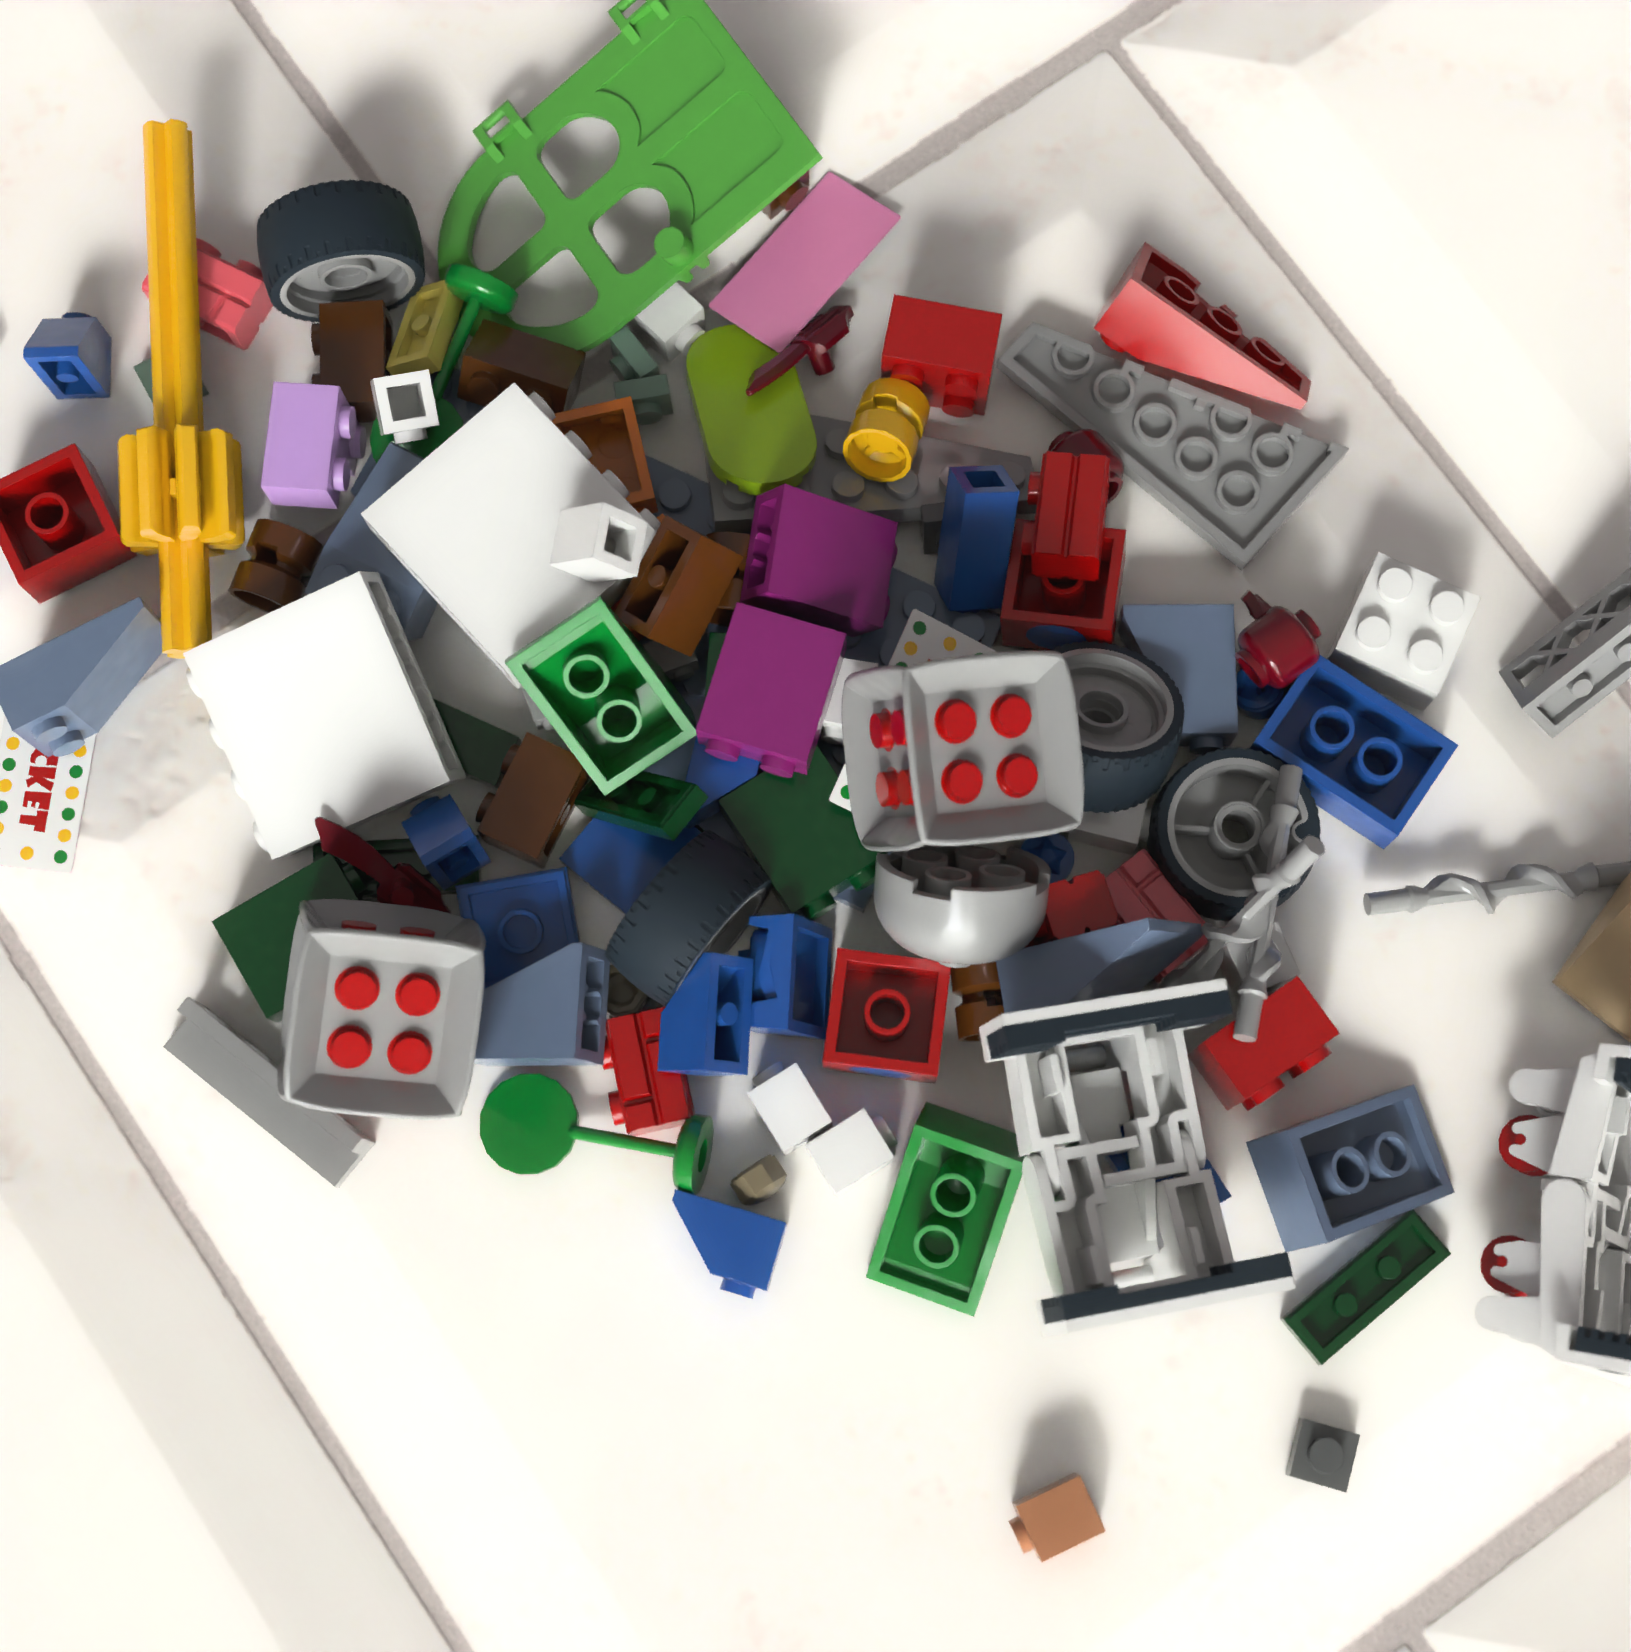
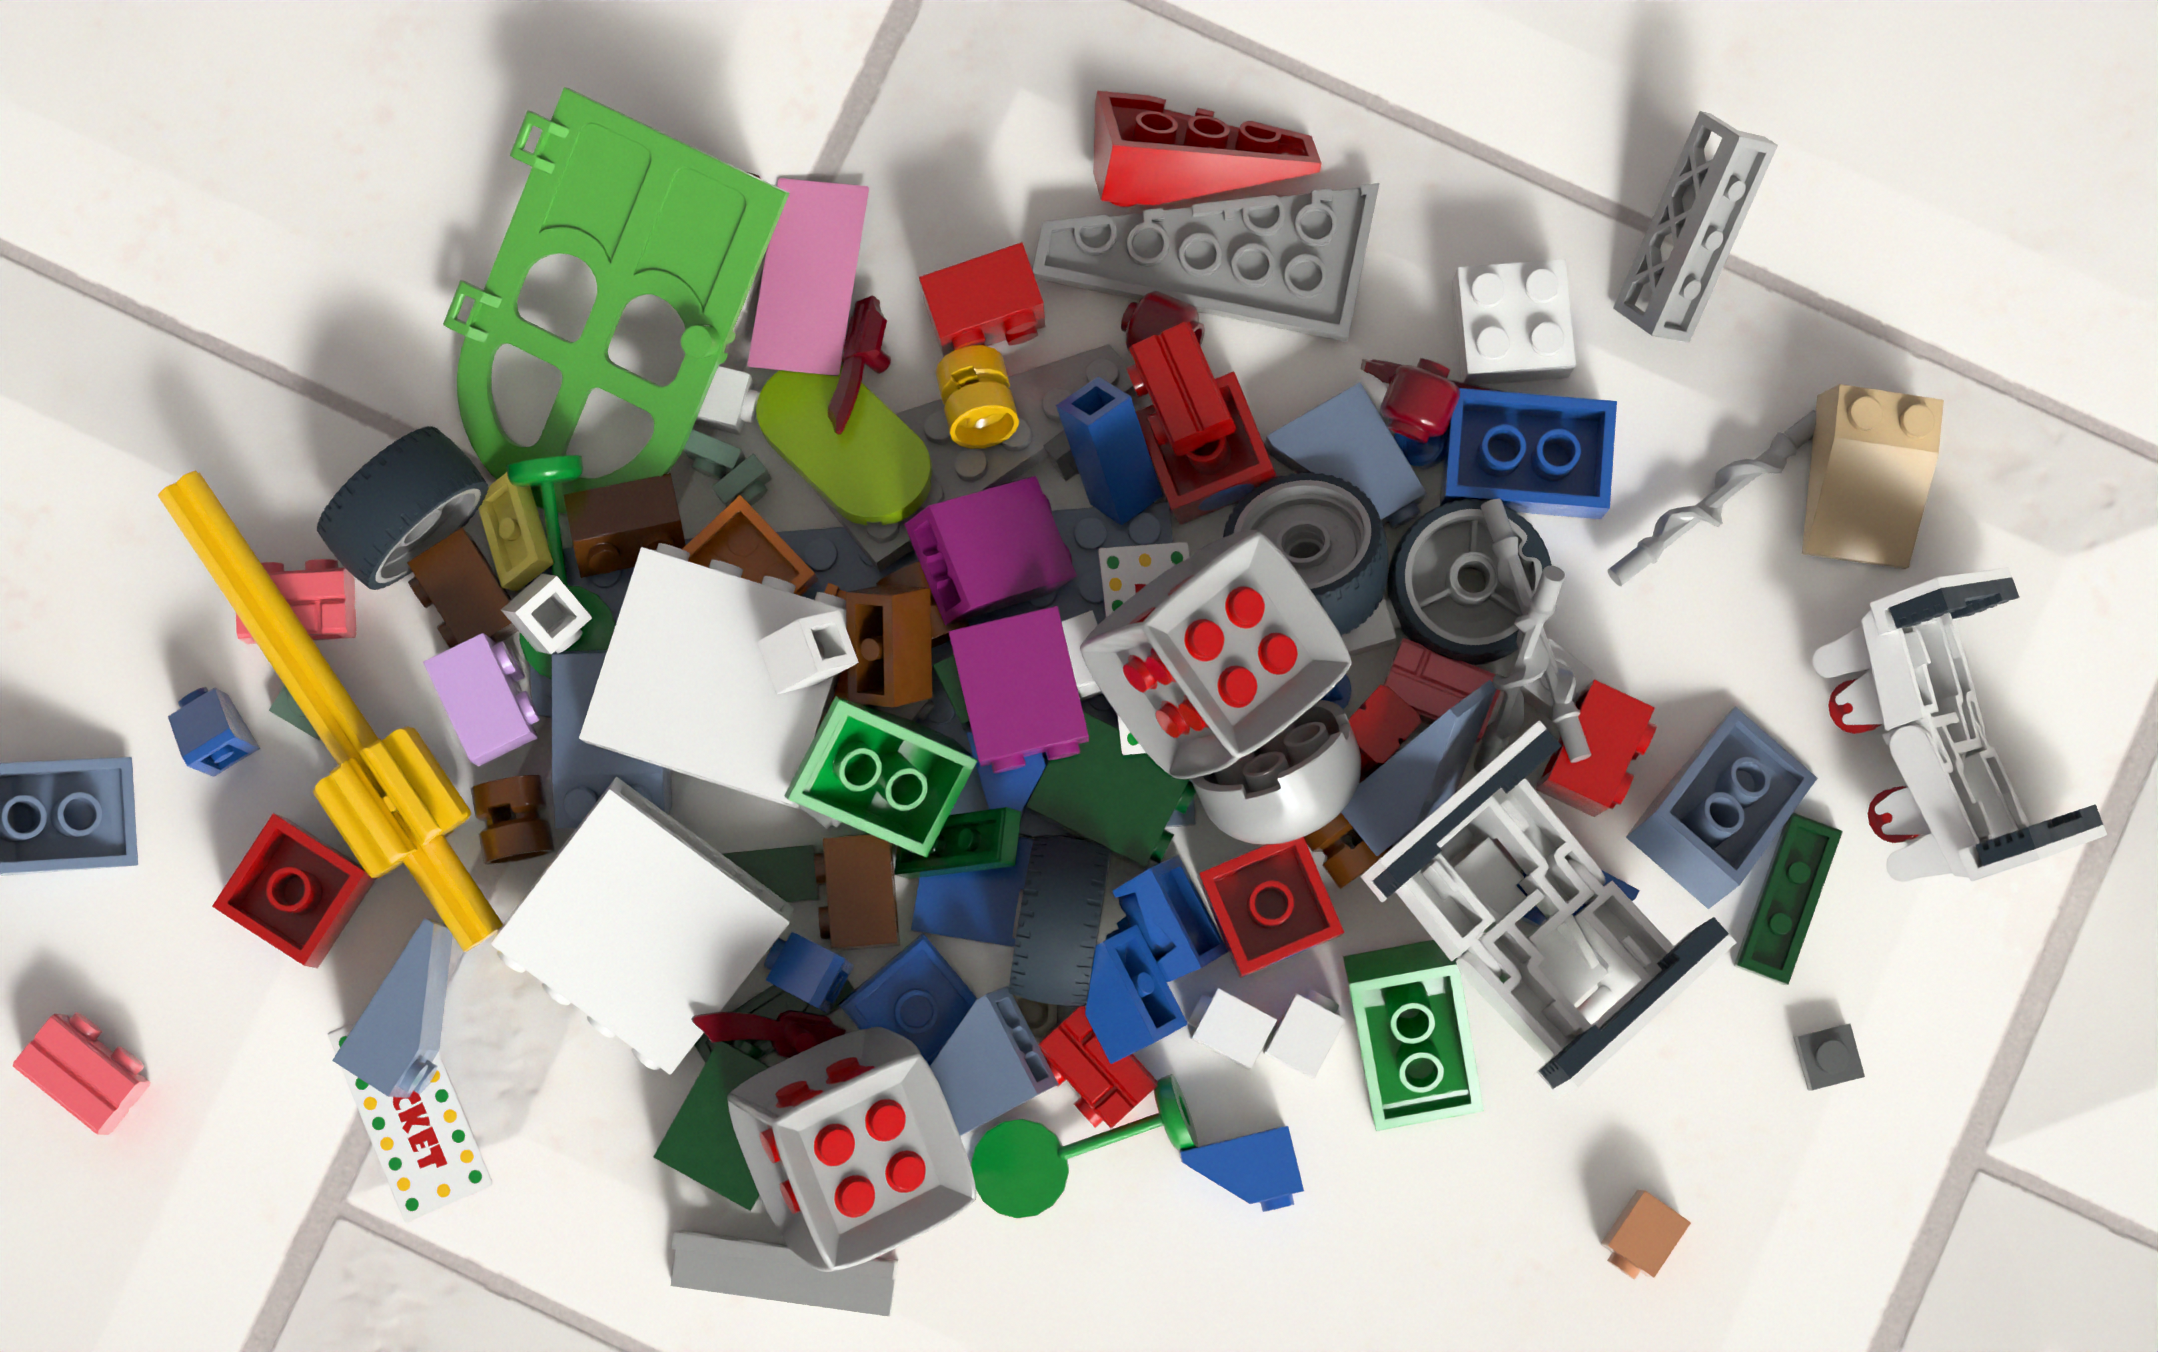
camera: 30 degrees left, 5 degrees up
dark tan tile [730,1154,787,1206] -> none

